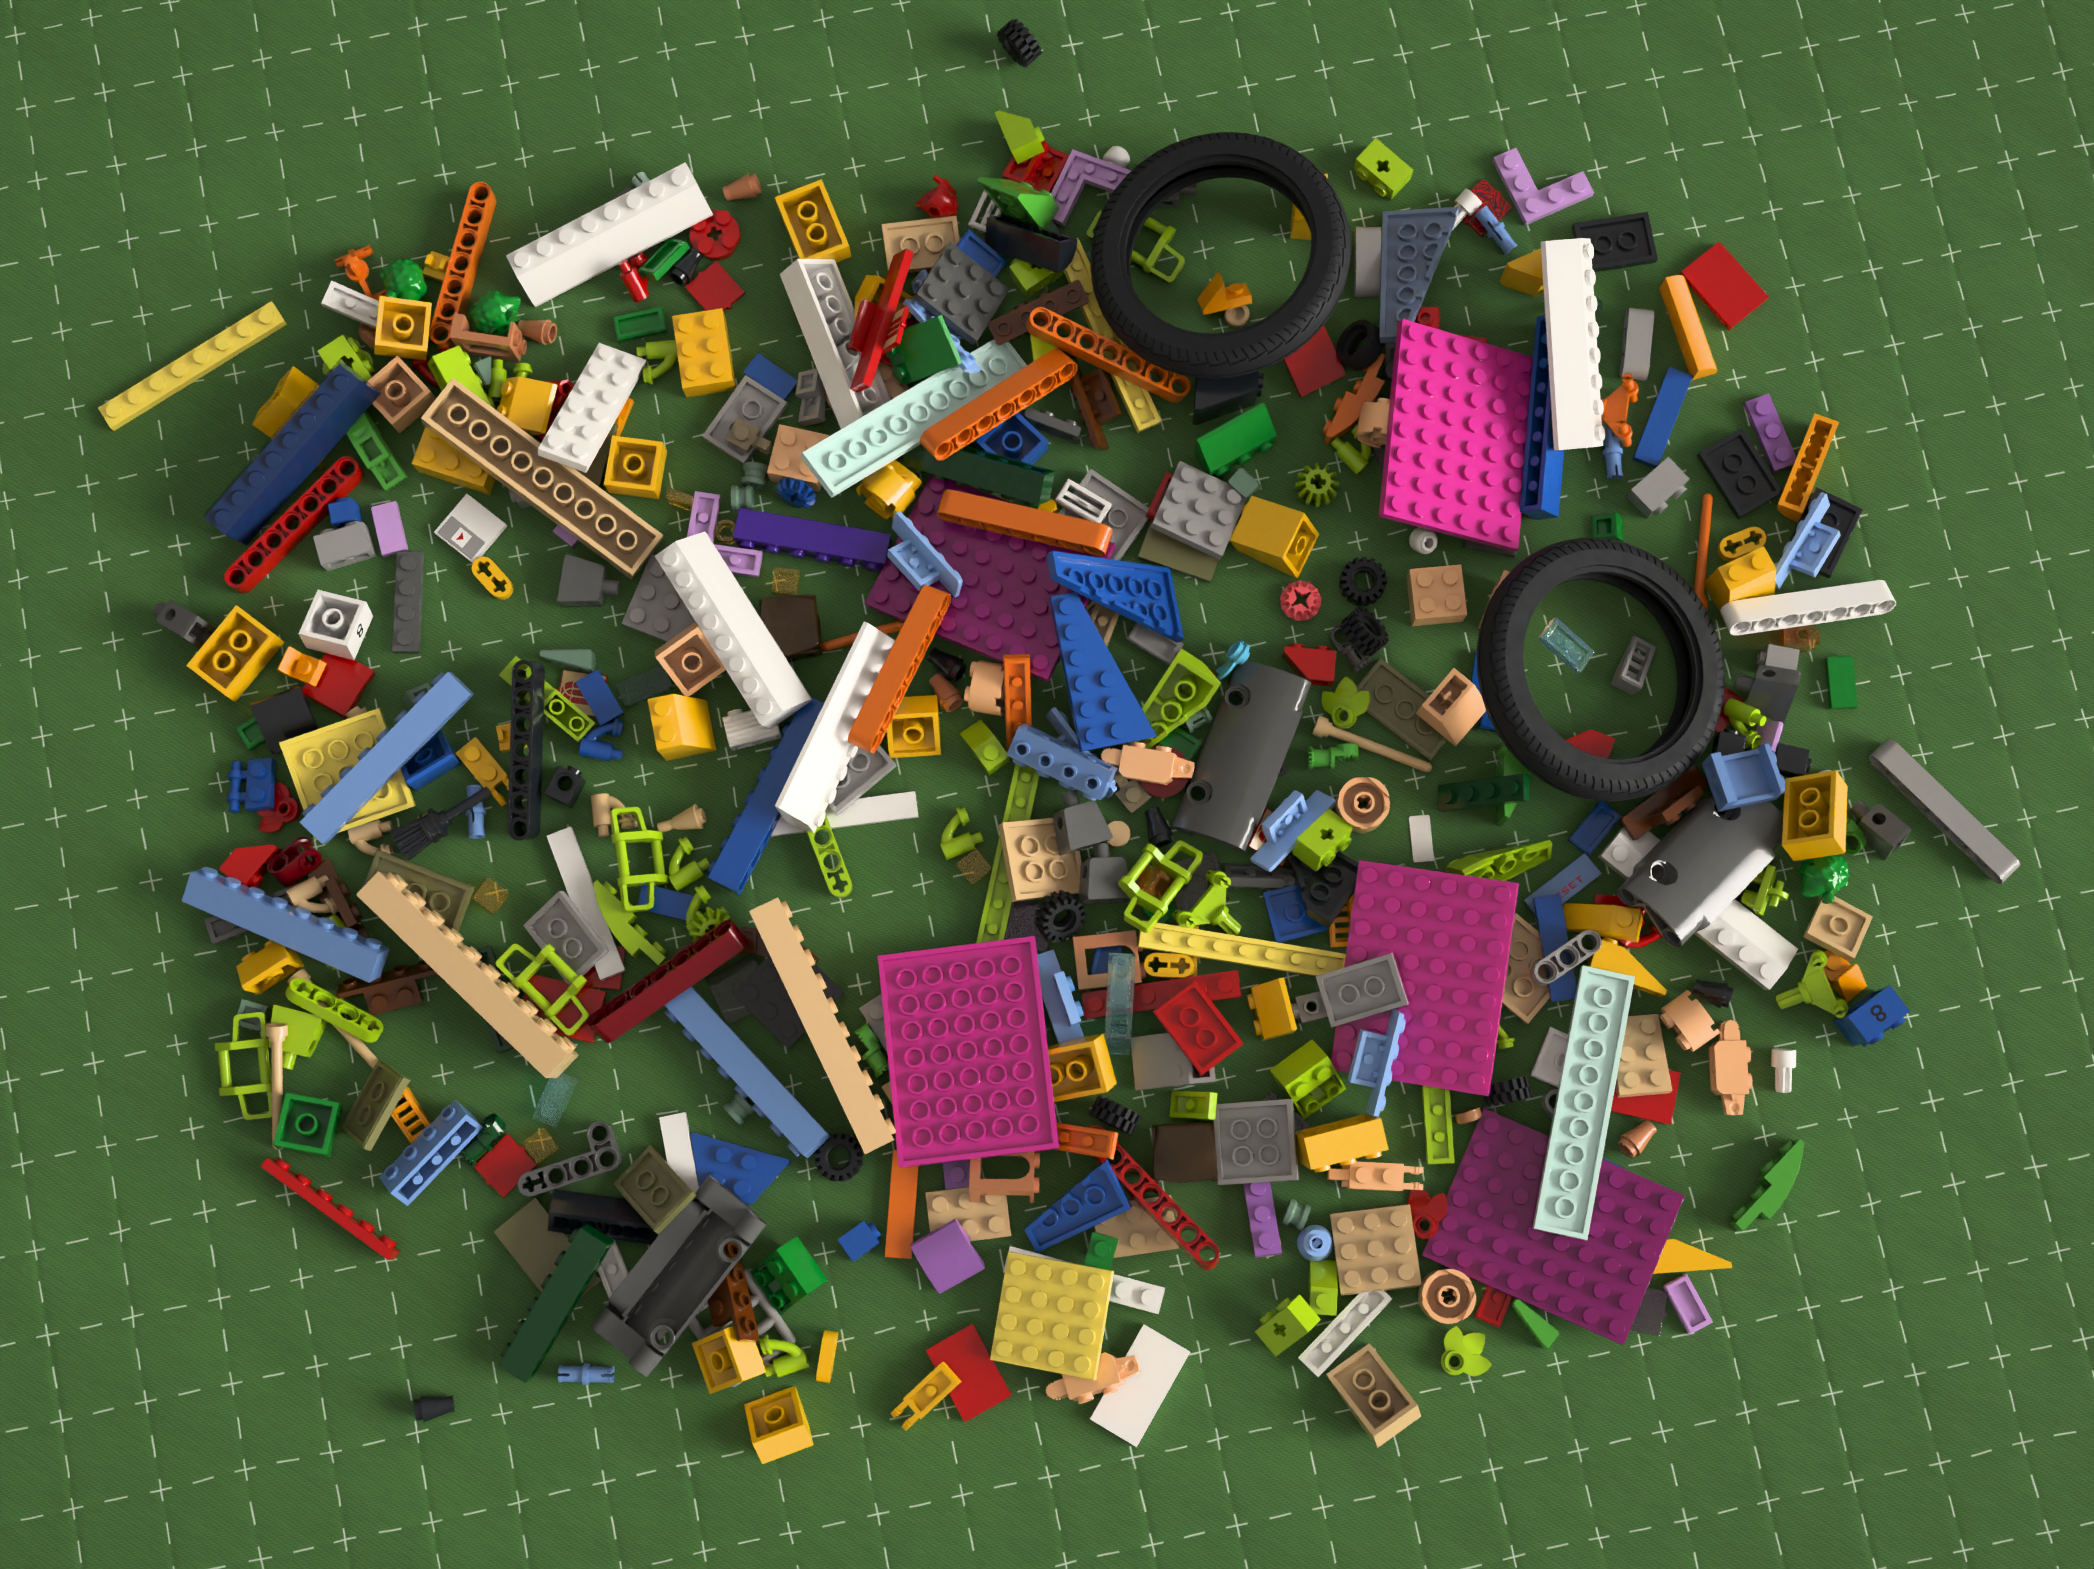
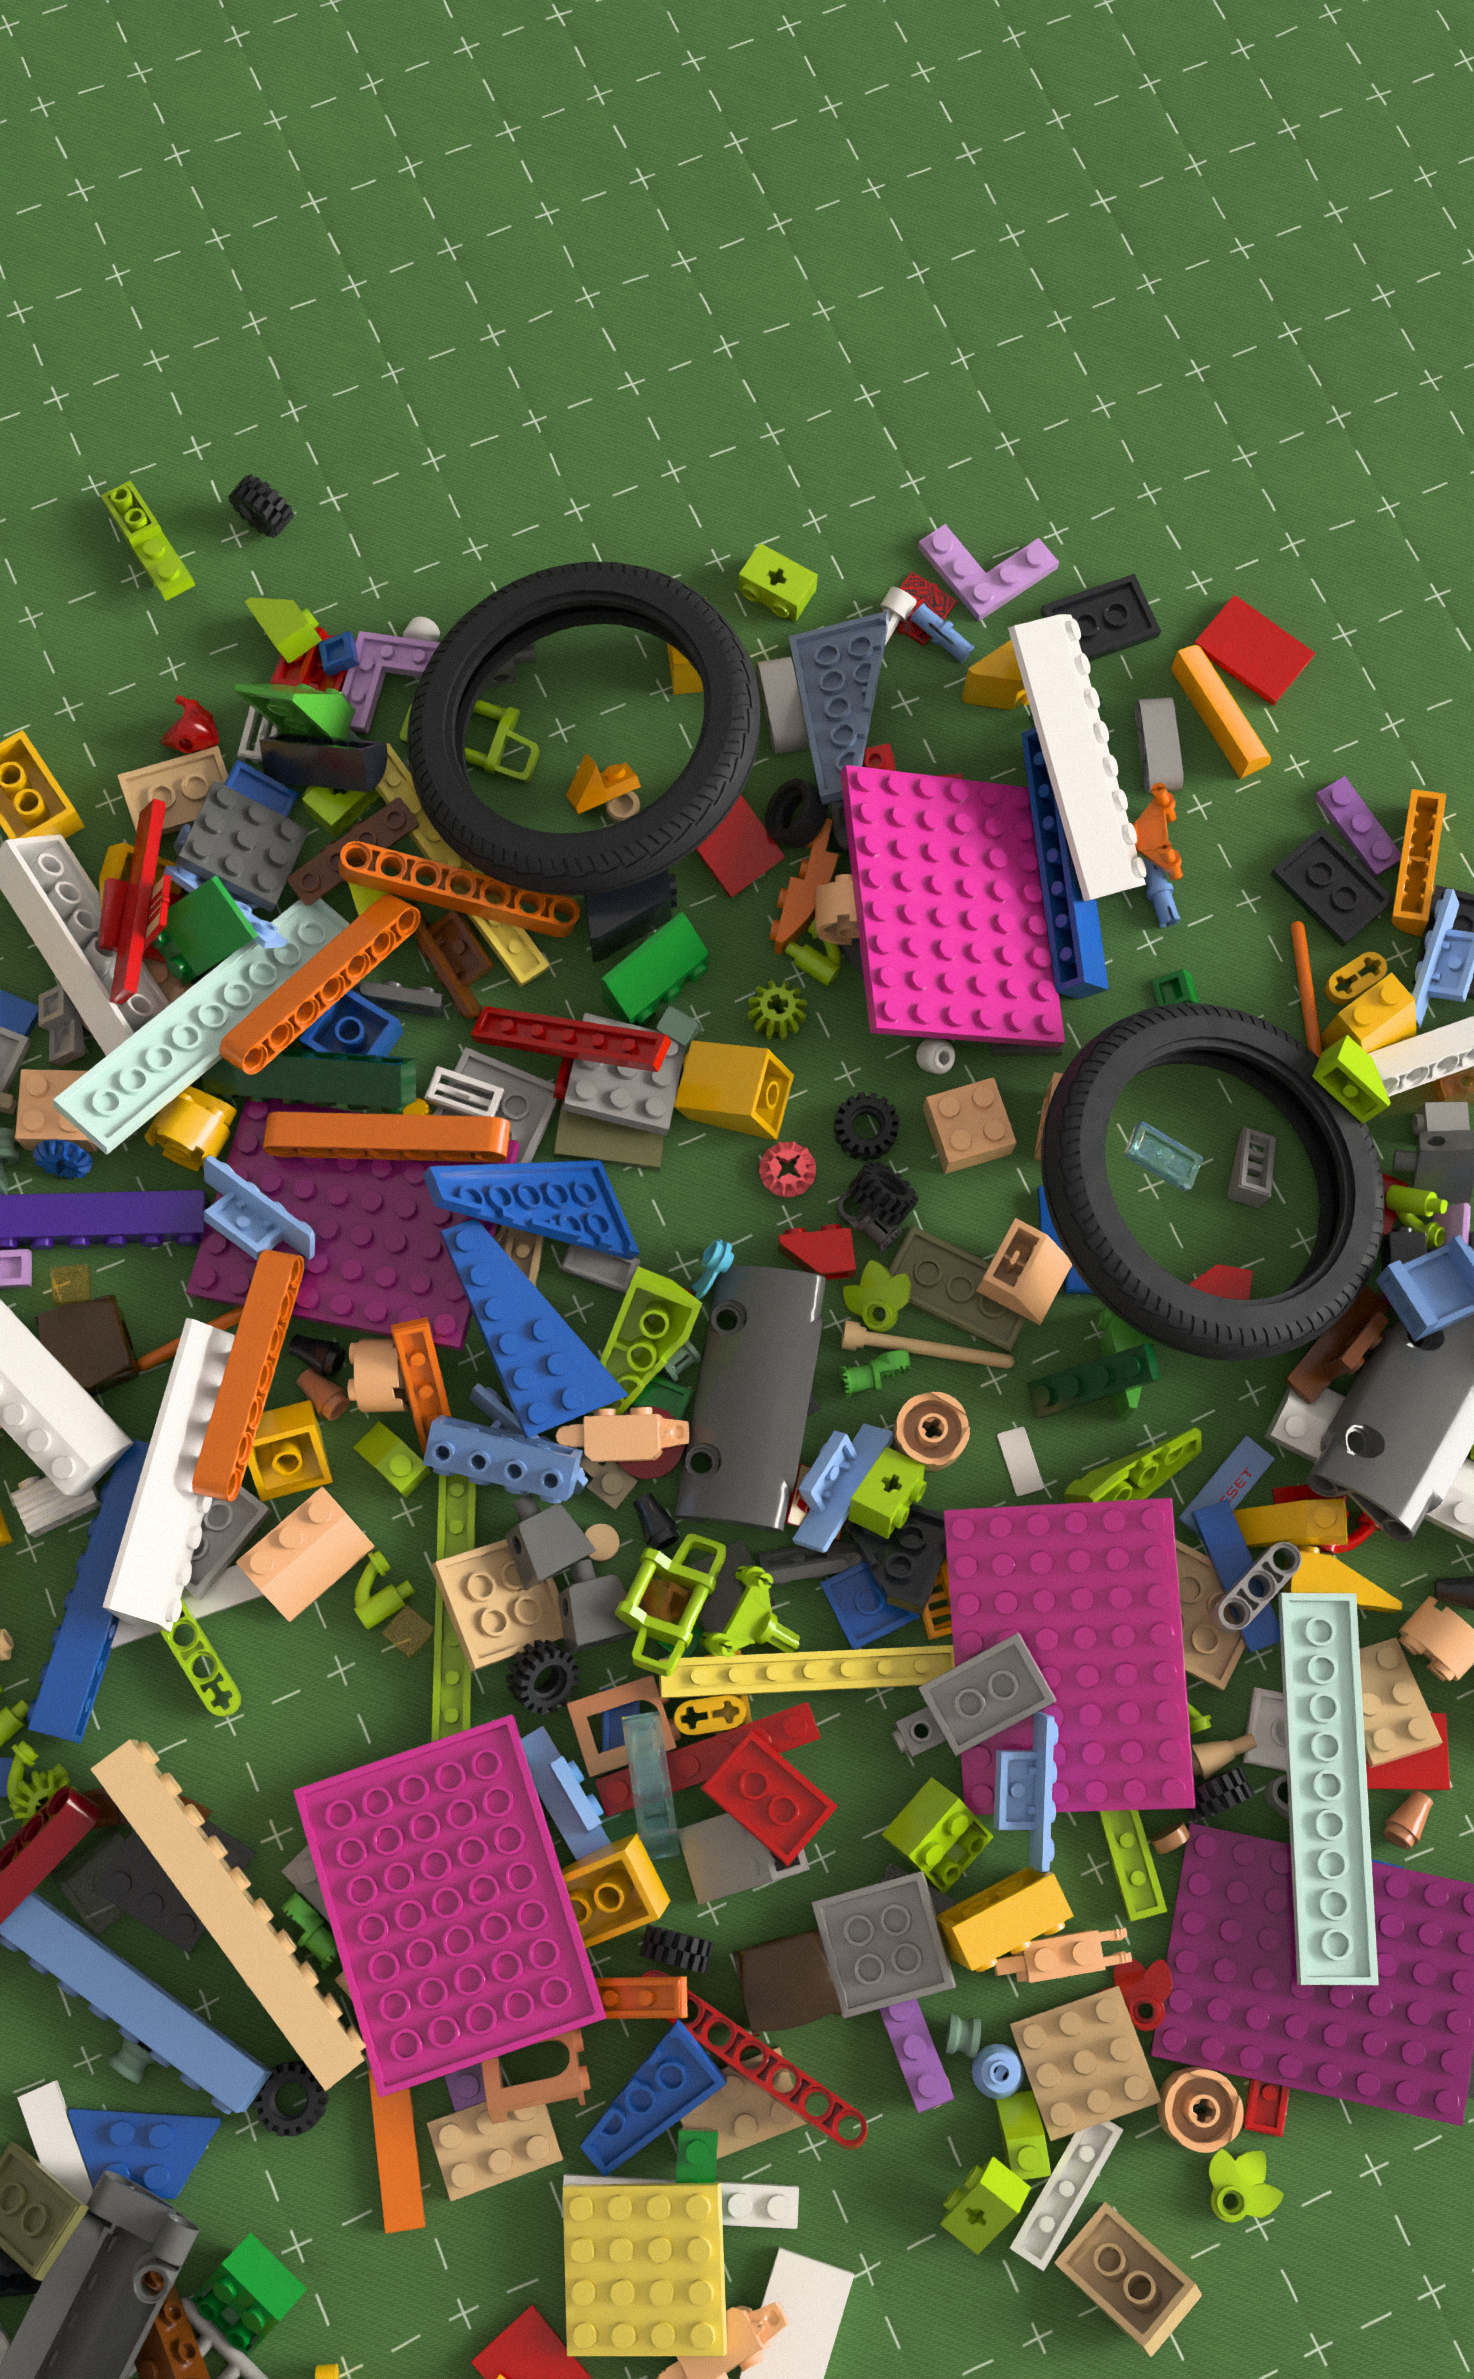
camera: 20 degrees left, 5 degrees down
blue brick [837,1221,881,1262] -> none
medium lavender slope [910,1218,985,1294] -> none
piece [1004,901,1049,952] -> none
lime slope [1169,1091,1218,1121] -> none
yellow slope [1246,977,1297,1041] -> none
bright green slope [1510,1298,1559,1350] -> none
blue tile [1568,801,1622,856] -> none
light grey brick [1626,457,1689,518] -> none
blue tile [1632,367,1693,468] -> none
none -> lime slope [101,481,196,601]
none -> light nougat slope [236,1486,375,1622]
none -> blue tile [318,631,359,677]
none -> red plate [470,1006,671,1072]
none -> tan cone [1191,1733,1257,1780]
none -> lime slope [1312,1035,1390,1124]

